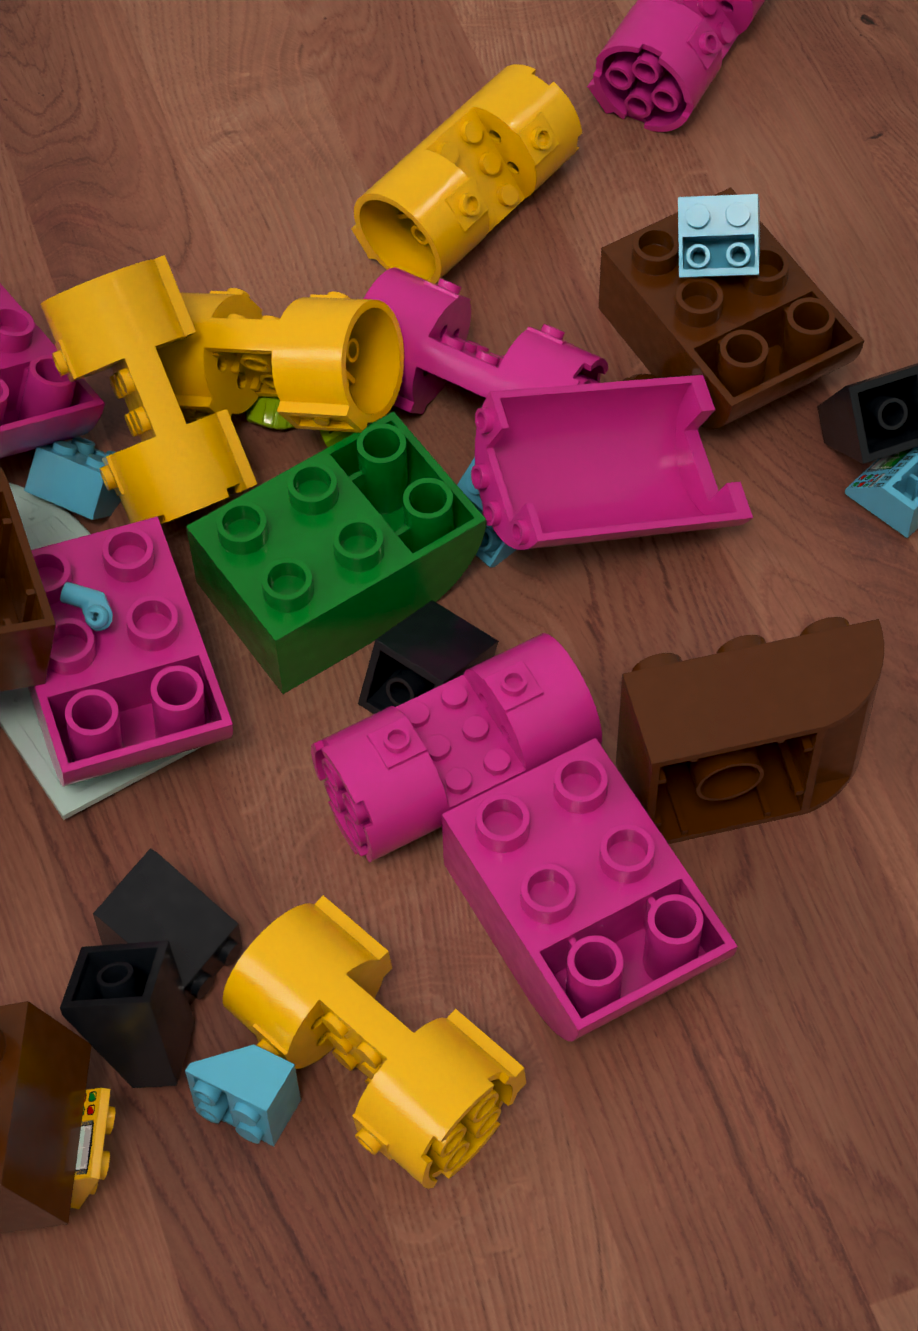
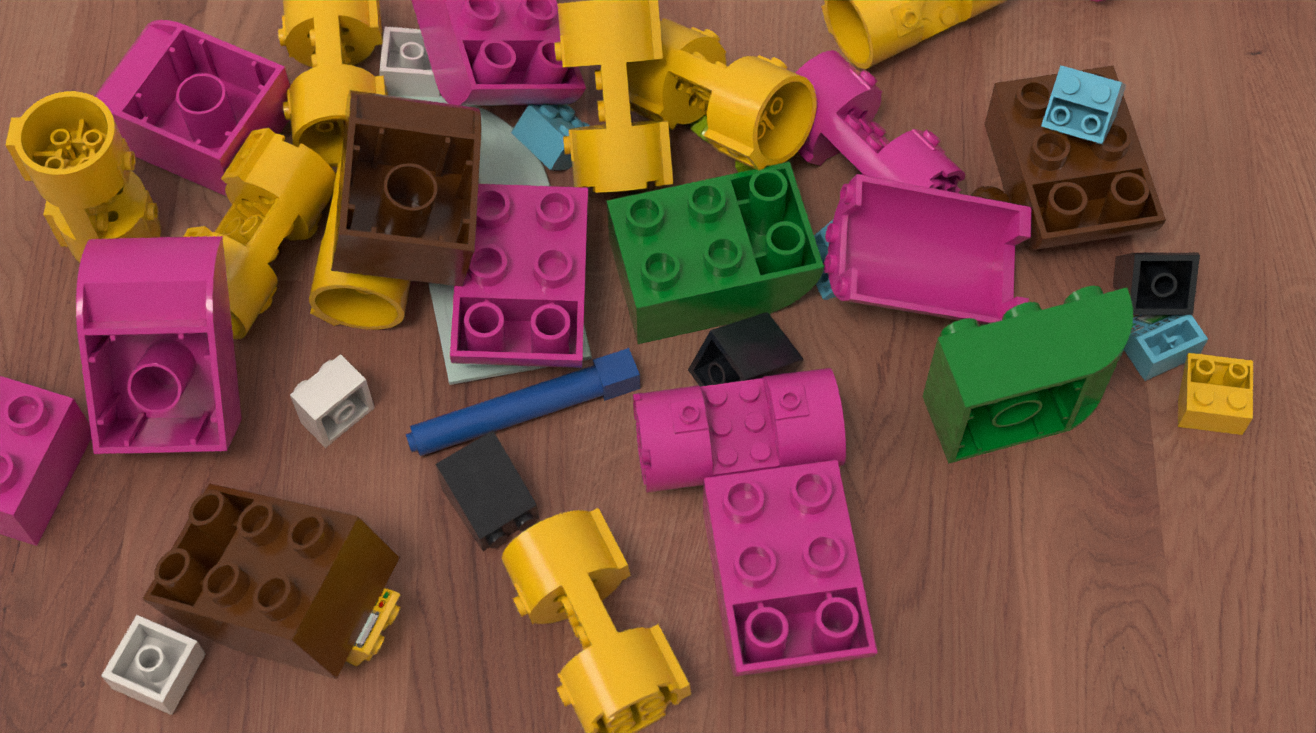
camera: 20 degrees right, 5 degrees up
medium azure arm [60,582,113,631] -> none
black slope [60,940,195,1088] -> none
medium azure slope [185,1044,301,1146] -> none
reddish brown brick [616,617,884,844] -> none
none -> blue brick [406,348,640,456]
none -> green brick [922,286,1133,464]

